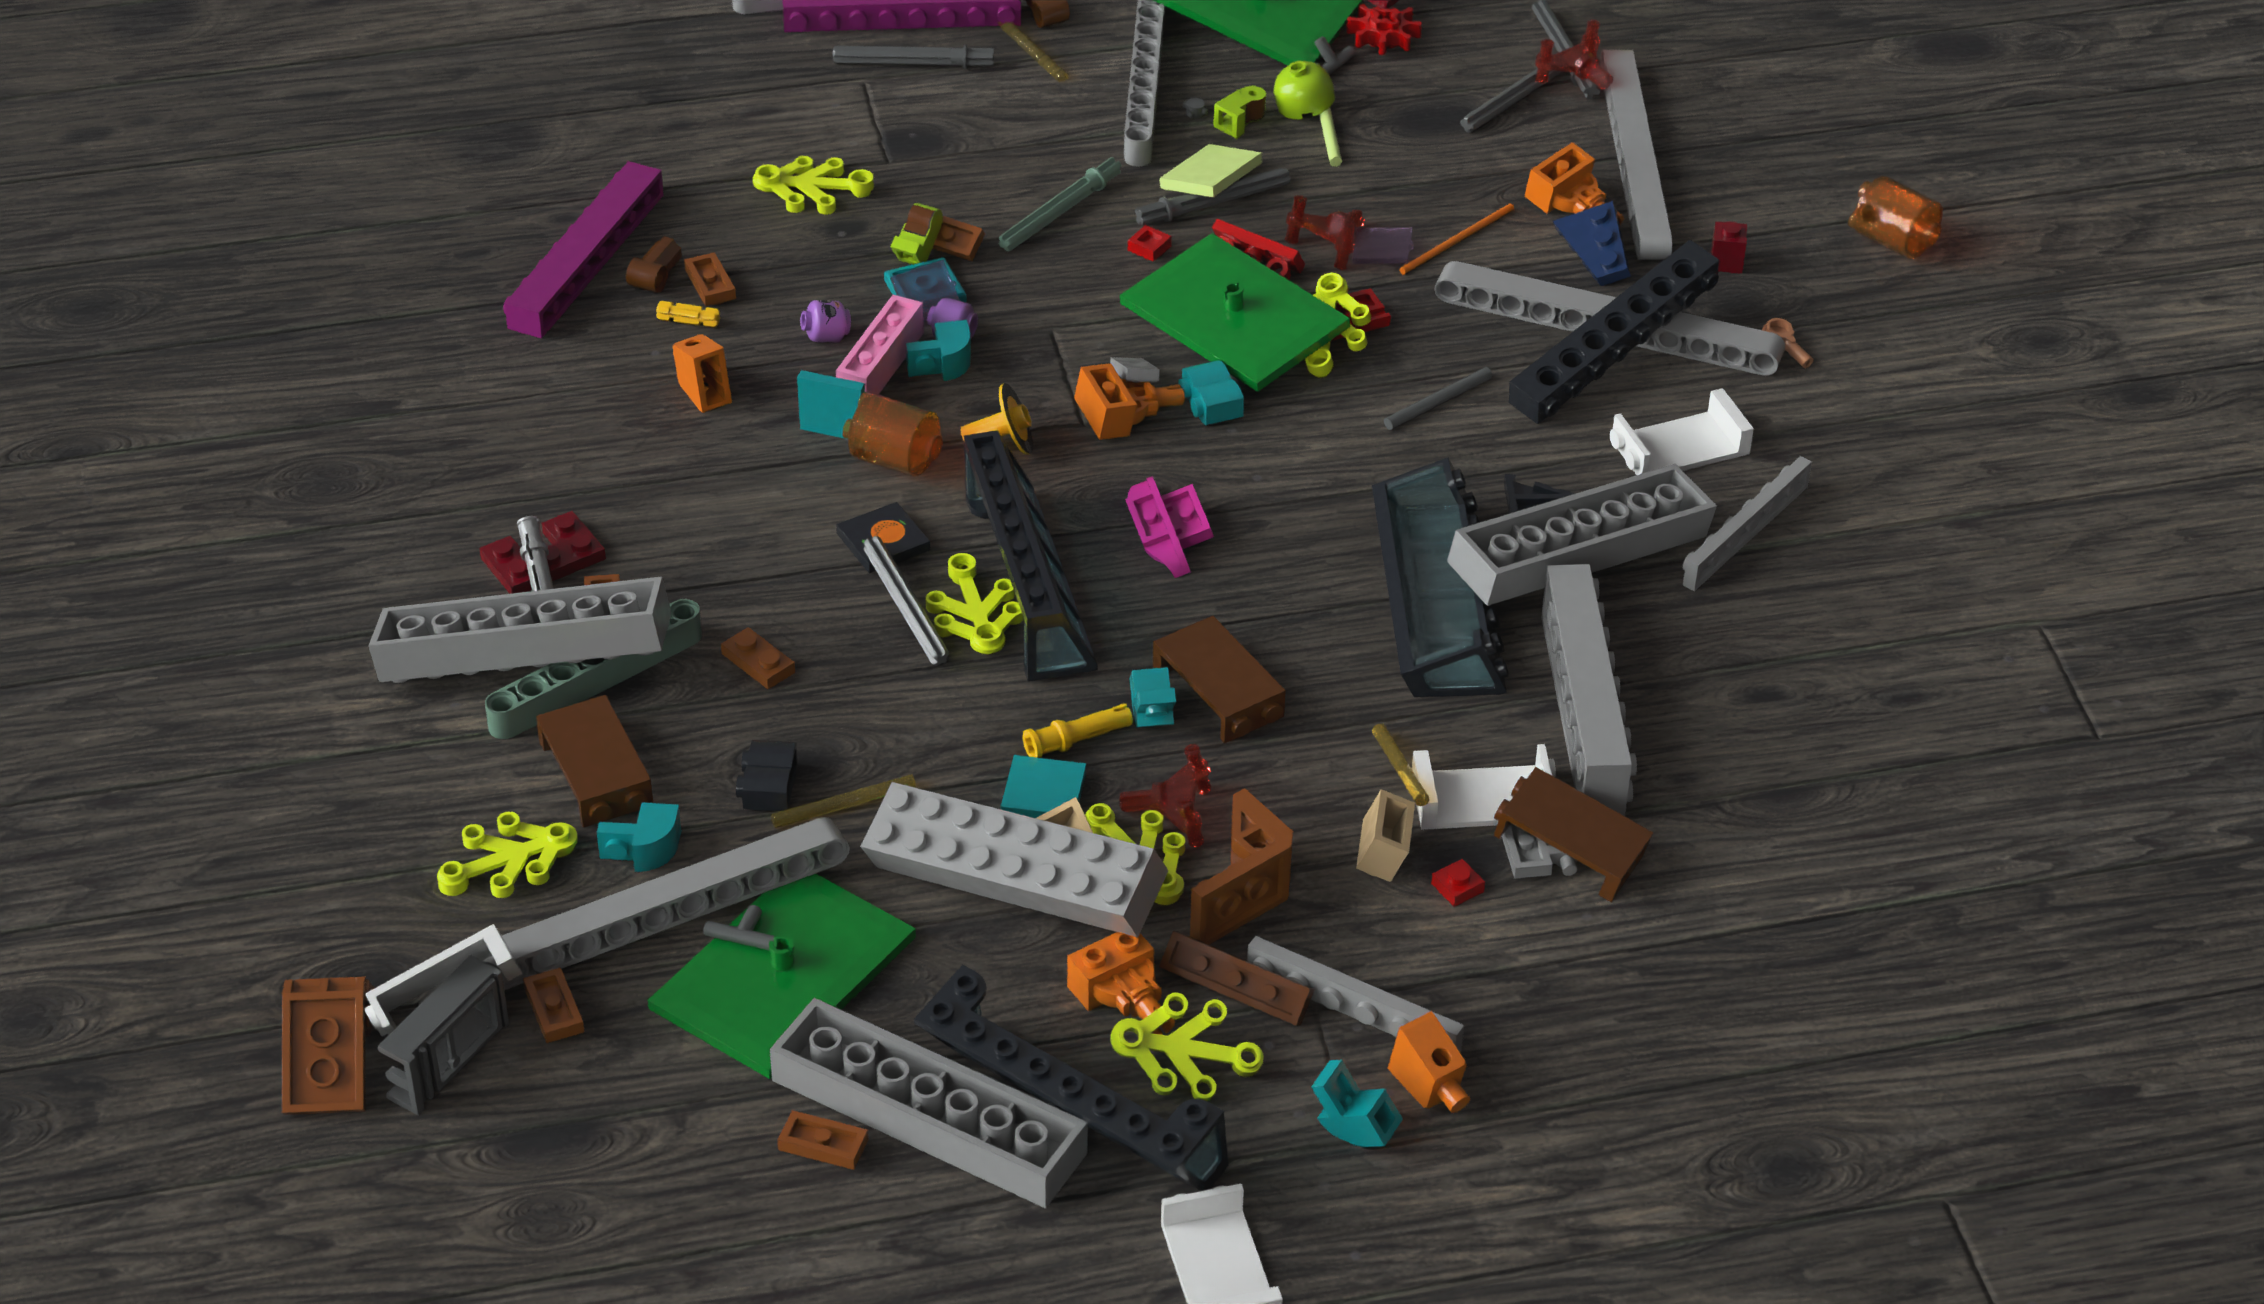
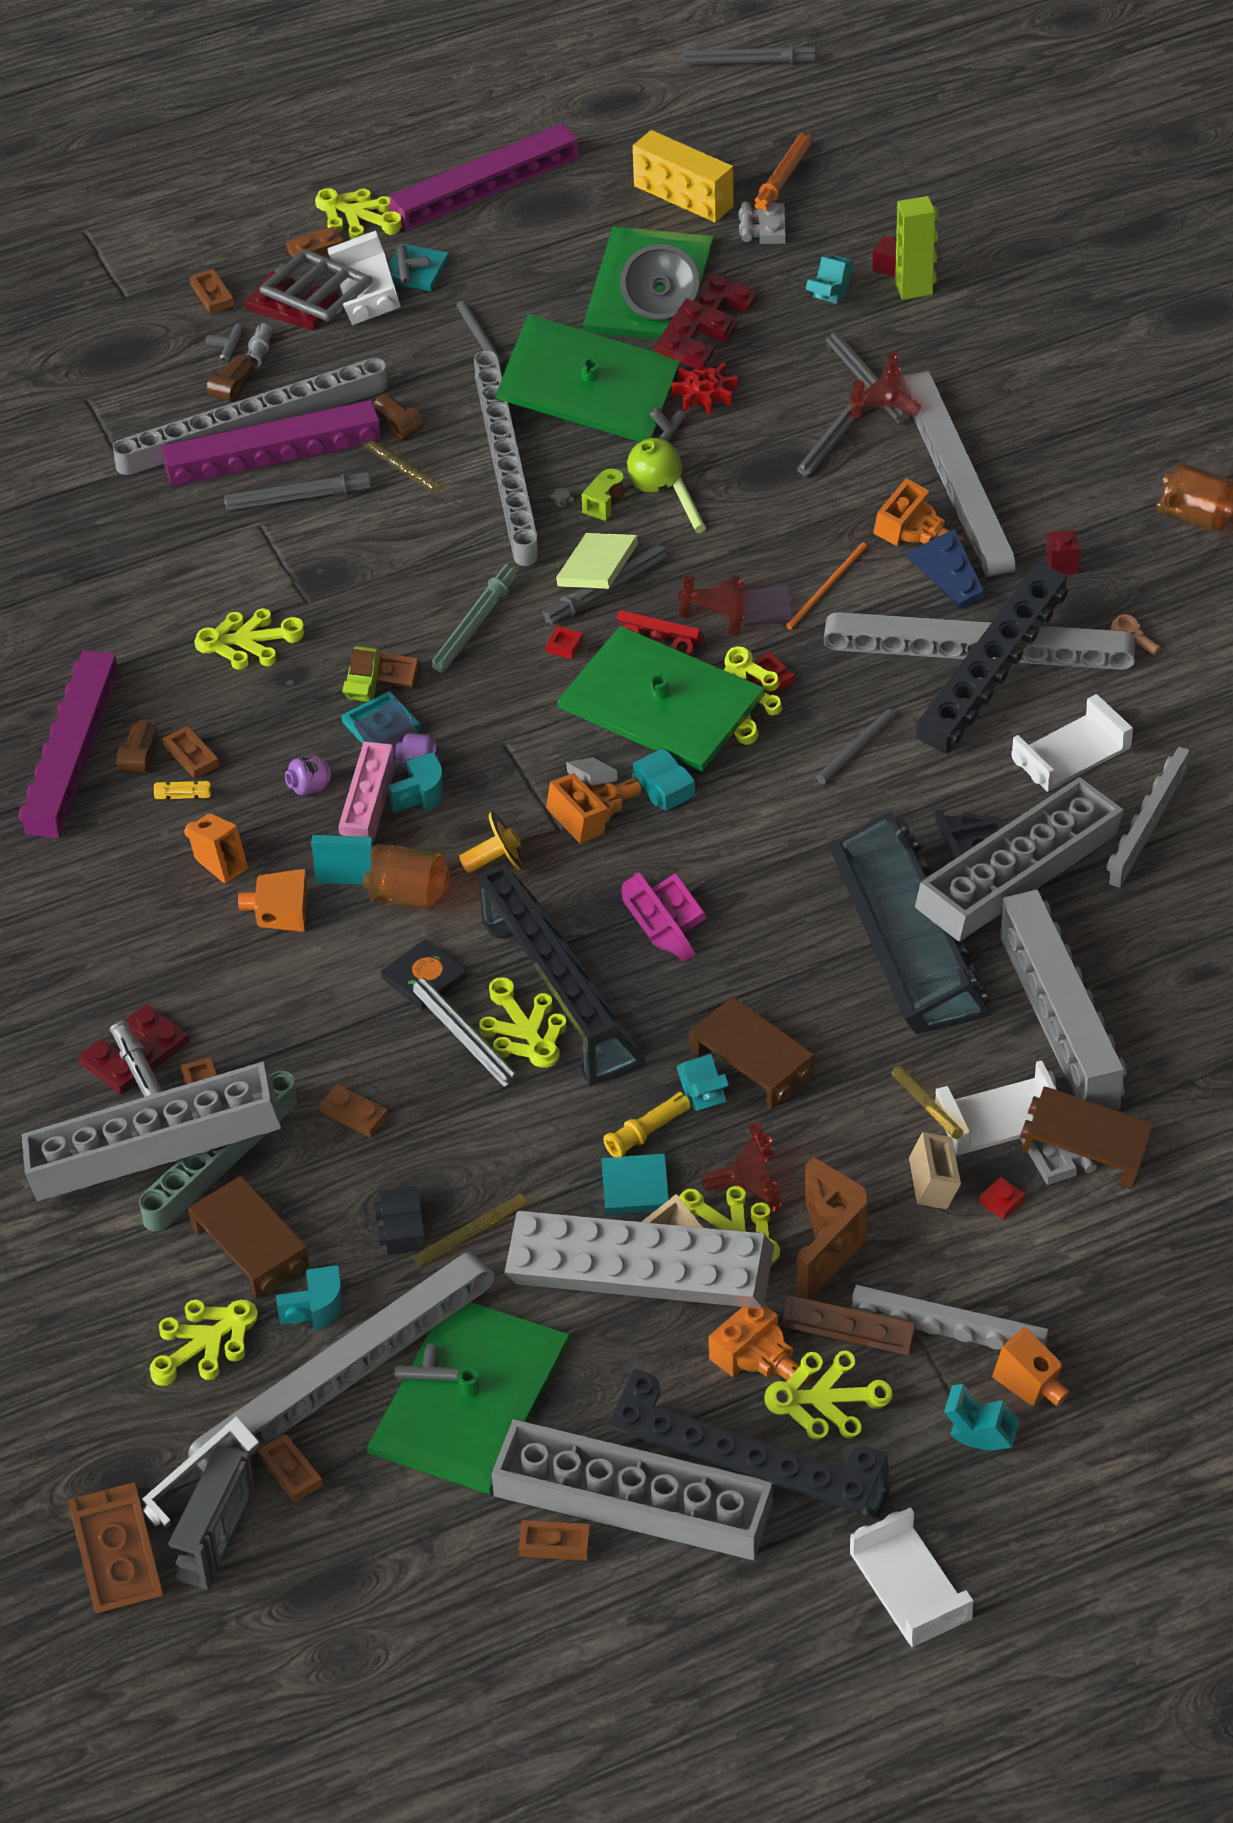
camera: 10 degrees left, 5 degrees up
none -> orange torso [238,869,308,932]

